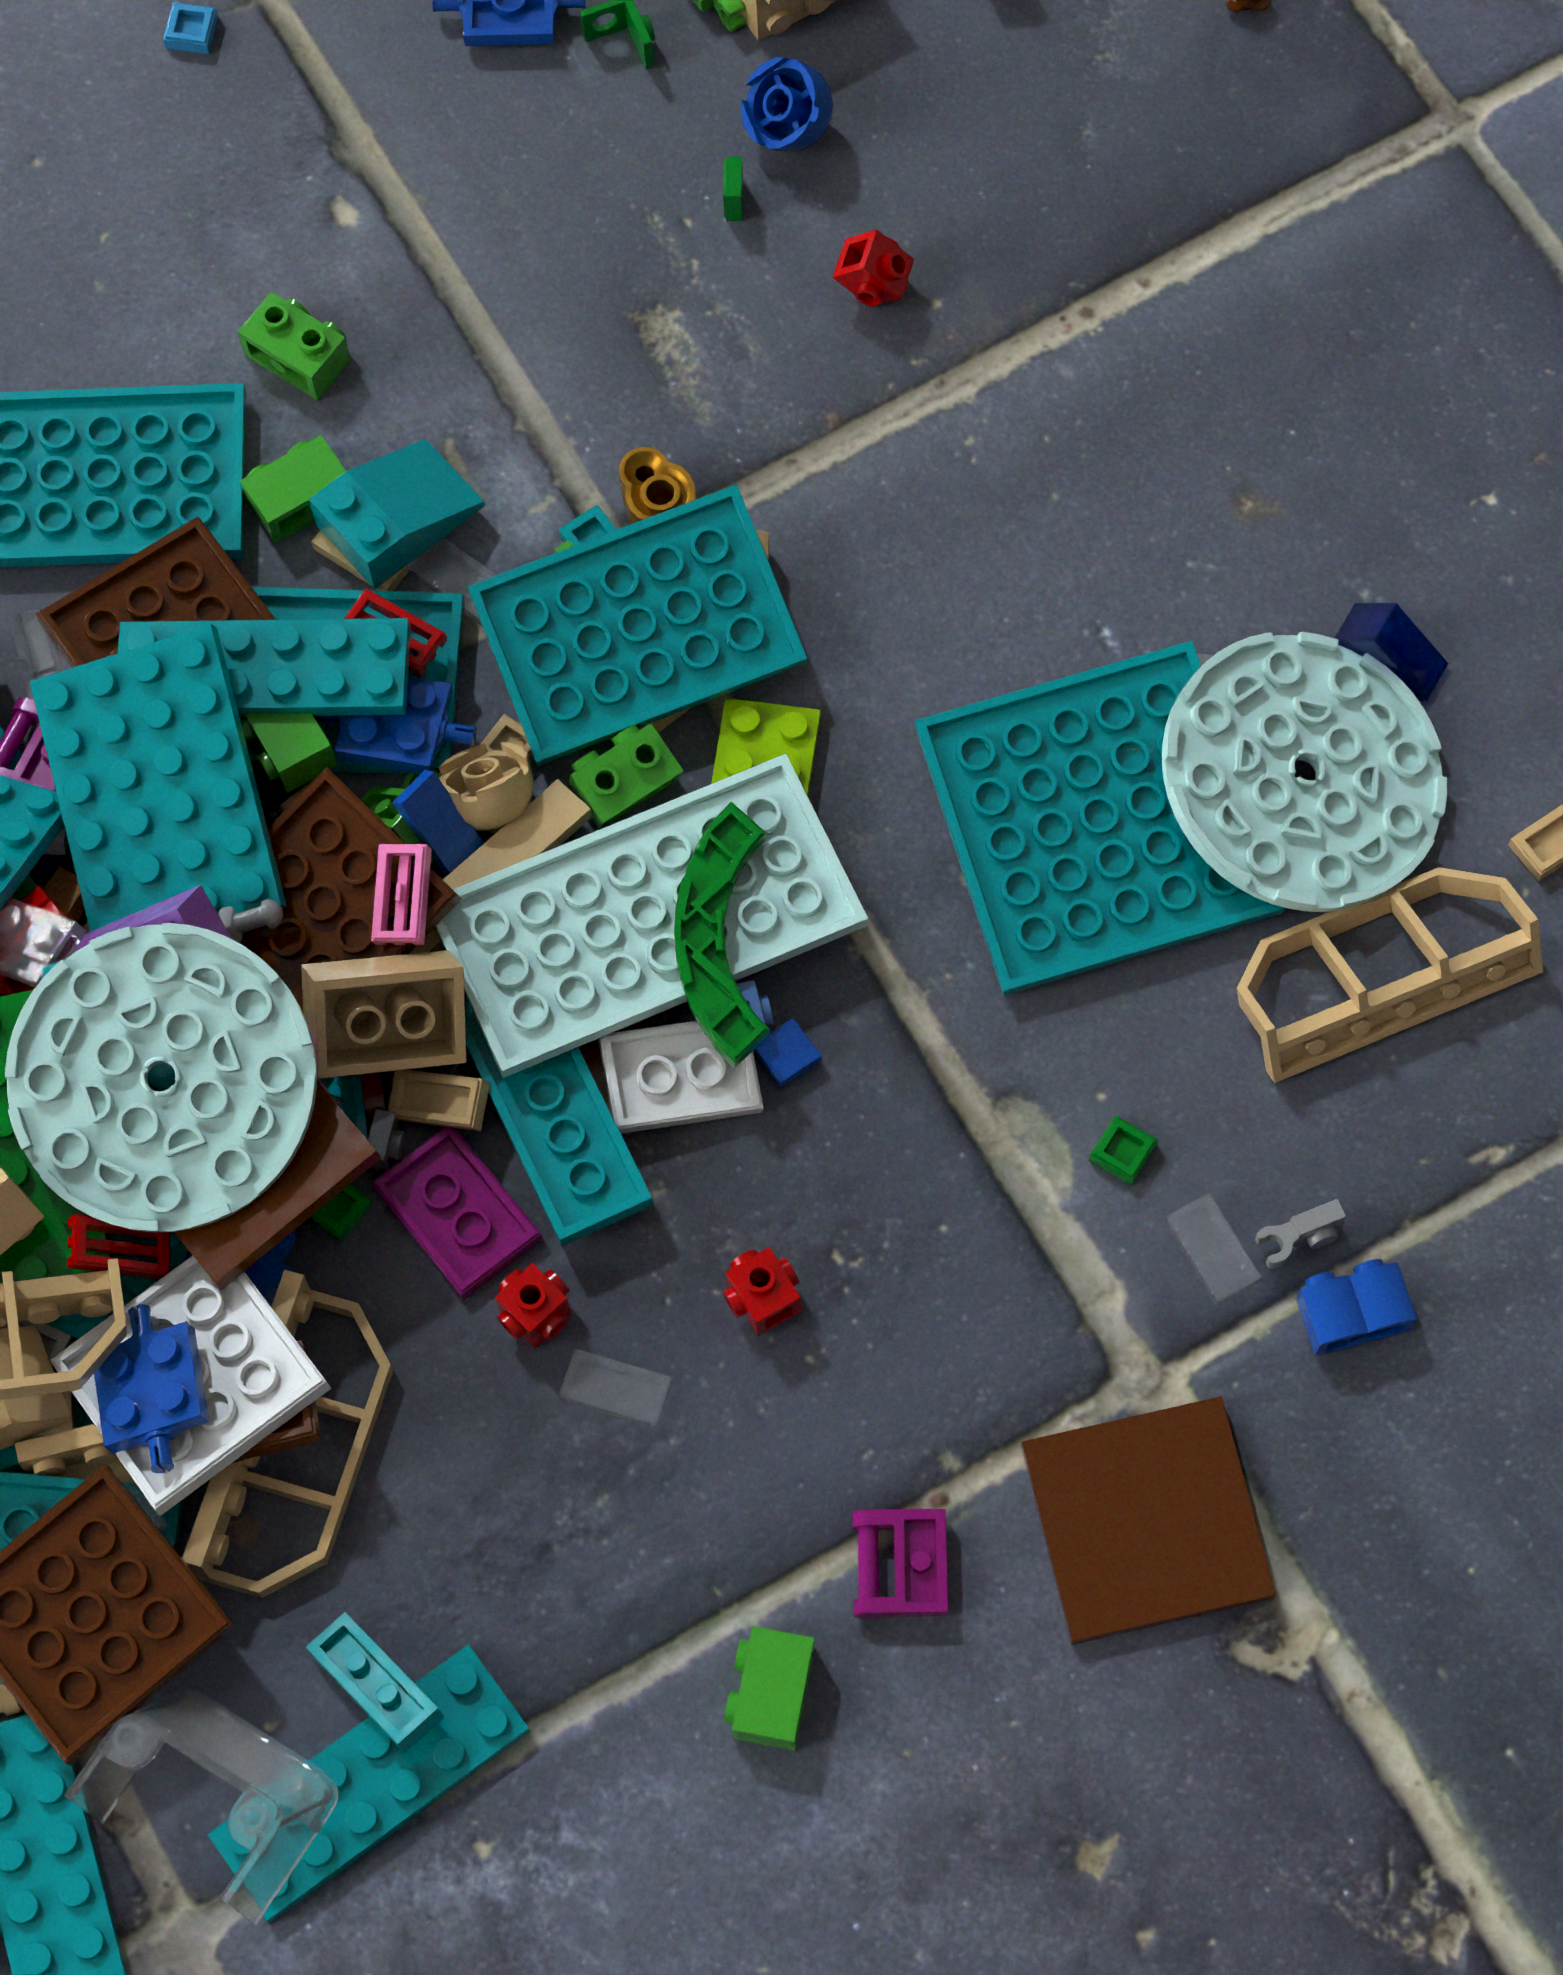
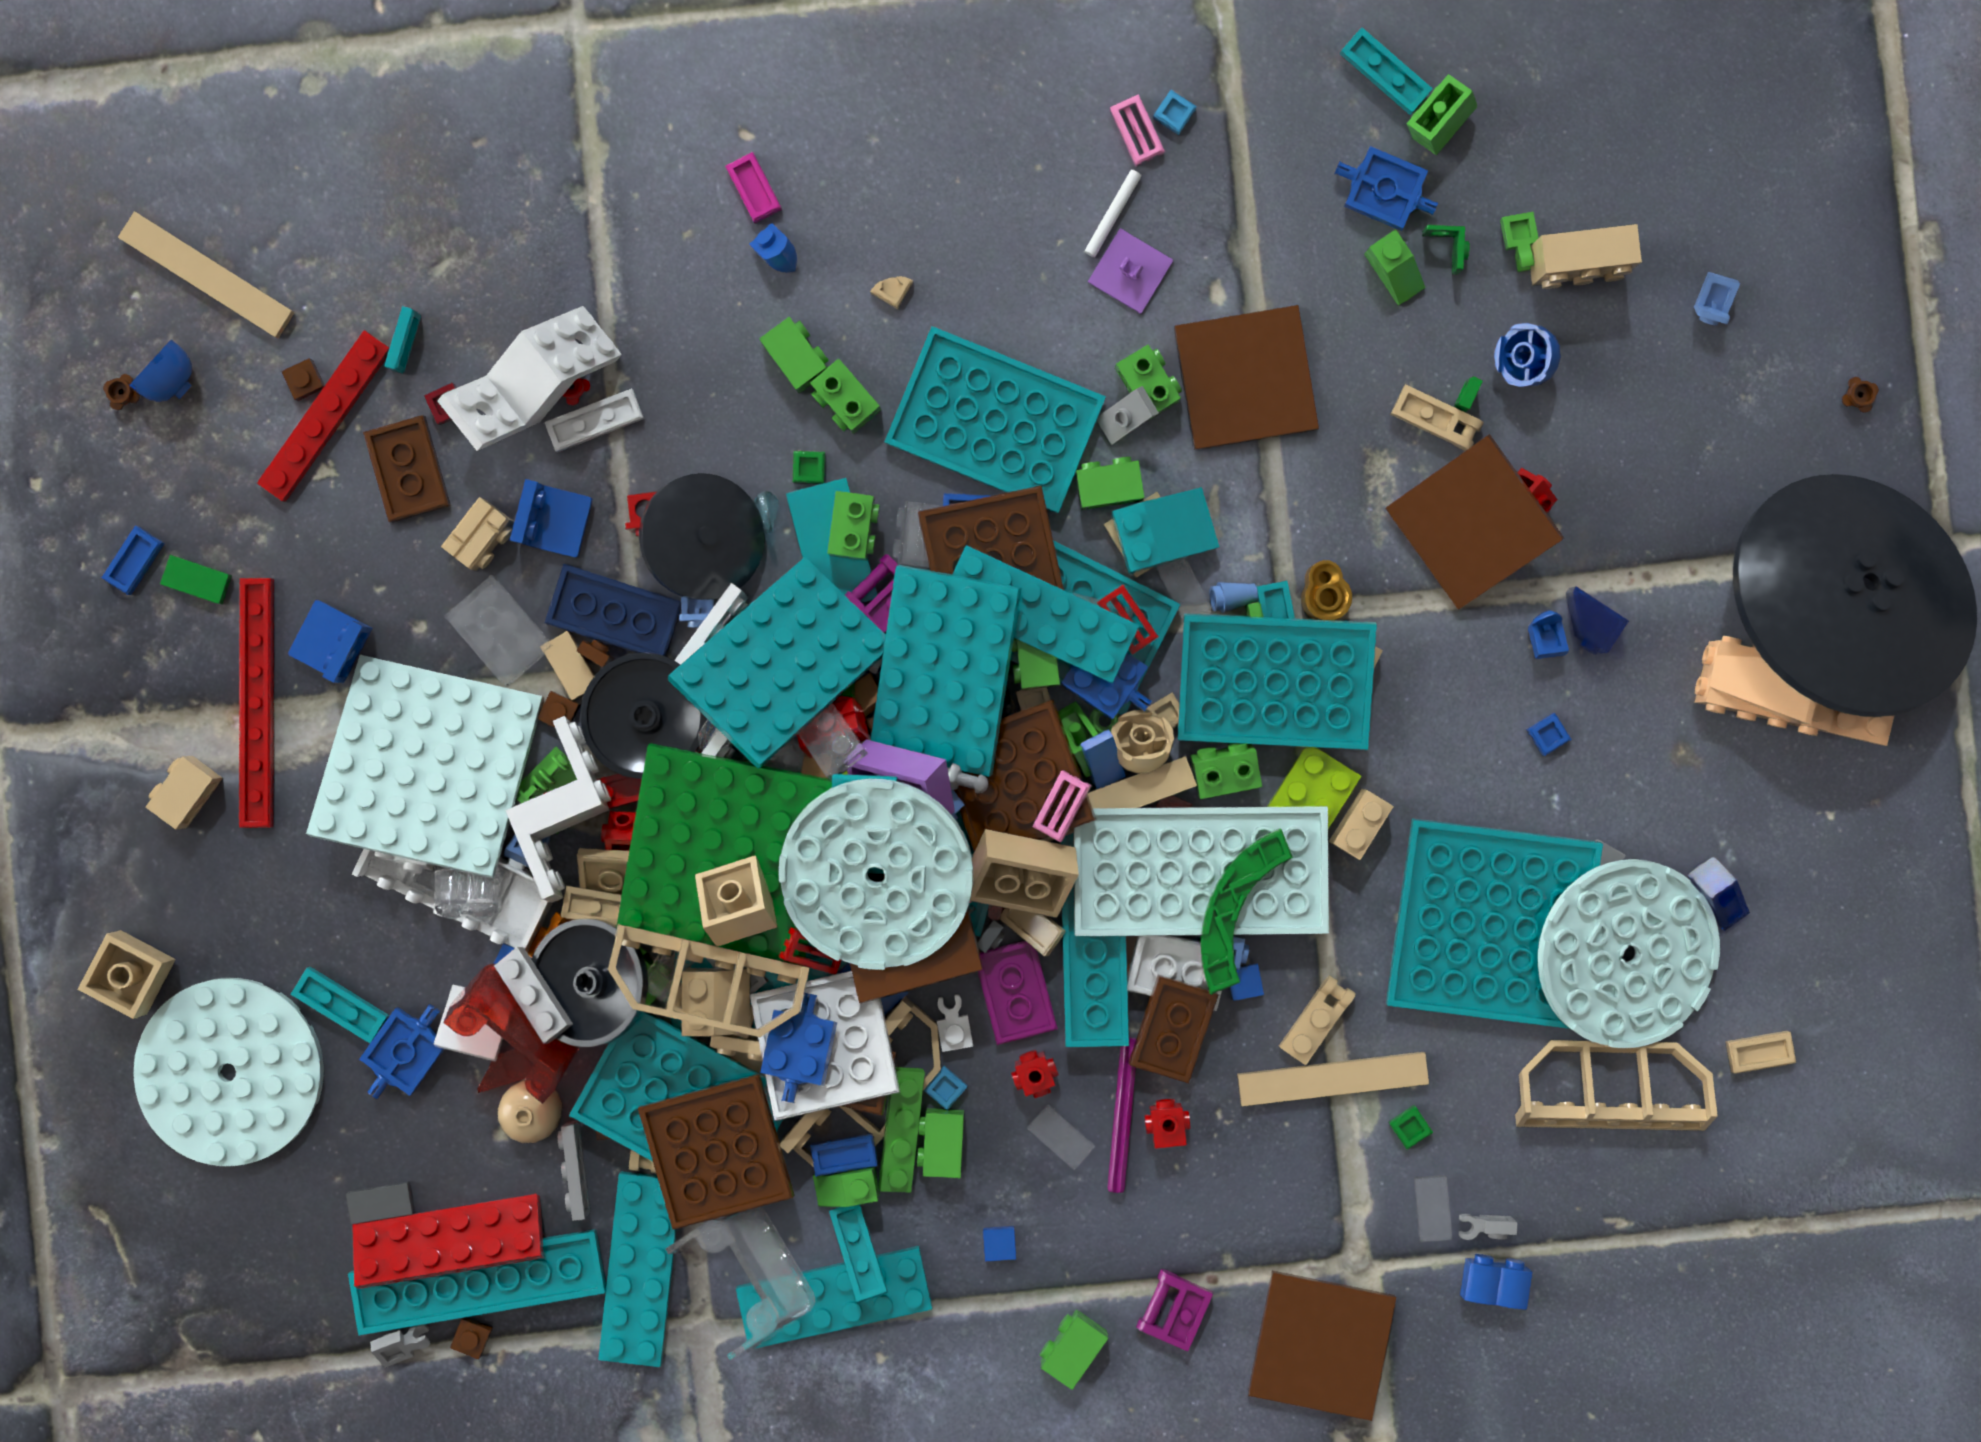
camera: 20 degrees right, 20 degrees up
none -> blue tile [810,1133,878,1177]
none -> bright green slope [813,1167,880,1207]
none -> bright green plate [878,1067,925,1193]
none -> bright green brick [917,1108,964,1178]
none -> dark azure tile [924,1065,968,1110]
none -> white plate [937,994,973,1052]
none -> blue tile [983,1226,1016,1262]
none -> white bar [1084,170,1142,258]
none -> medium lavender piece [1088,228,1173,314]
none -> light grey plate [1097,386,1159,445]
none -> magenta axle [1107,1037,1136,1193]
none -> bright pink tile [1110,94,1165,166]
none -> reddish brown tile [1128,974,1219,1084]
none -> reddish brown tile [1174,305,1319,450]
none -> medium blue cone [1209,582,1258,613]
none -> tan tile [1237,1052,1429,1106]
none -> tan plate [1279,975,1356,1065]
none -> tan brick [1329,789,1394,860]
none -> bright green slope [1364,229,1426,306]
none -> reddish brown tile [1386,434,1564,610]
none -> tan plate [1390,384,1484,451]
none -> blue tile [1526,713,1572,756]
none -> blue plate [1528,610,1569,659]
none -> clear blue slope [1566,586,1629,655]
none -> light nougat wedge [1695,636,1894,746]
none -> black dish [1733,474,1977,717]

